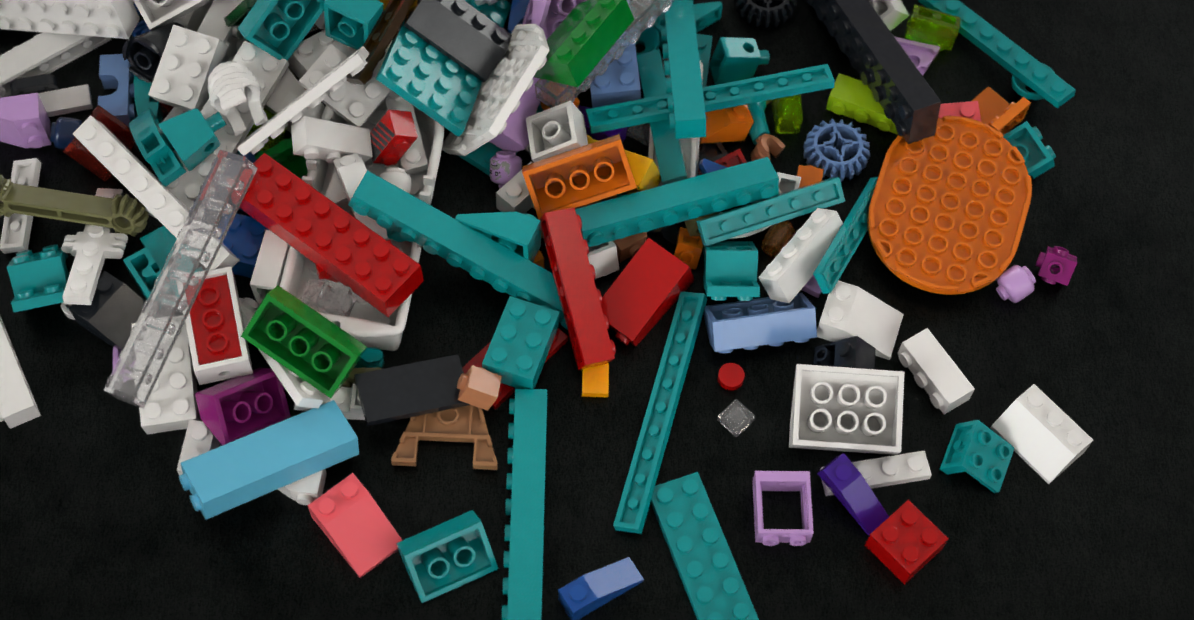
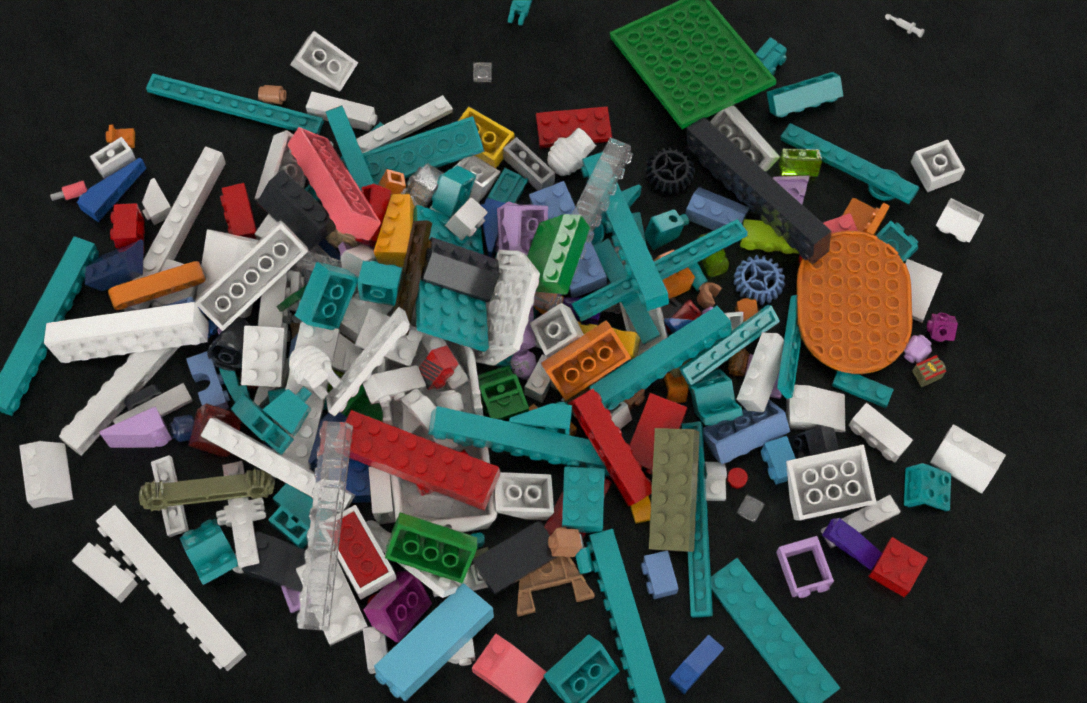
camera: 15 degrees left, 5 degrees up
none -> green bracket [478,365,529,420]
none -> white slope [494,472,554,520]
none -> teal piece [575,534,594,574]
none -> medium blue brick [641,550,678,599]
none -> olive brick [649,428,699,552]
none -> medium blue slope [686,187,749,230]
none -> white slope [705,462,727,501]
none -> dark azure brick [761,436,796,484]
none -> teal plate [832,371,894,408]
none -> white tile [905,259,942,322]
none -> white brick [911,140,965,192]
none -> olive brick [912,355,946,387]
none -> white slope [936,198,984,243]

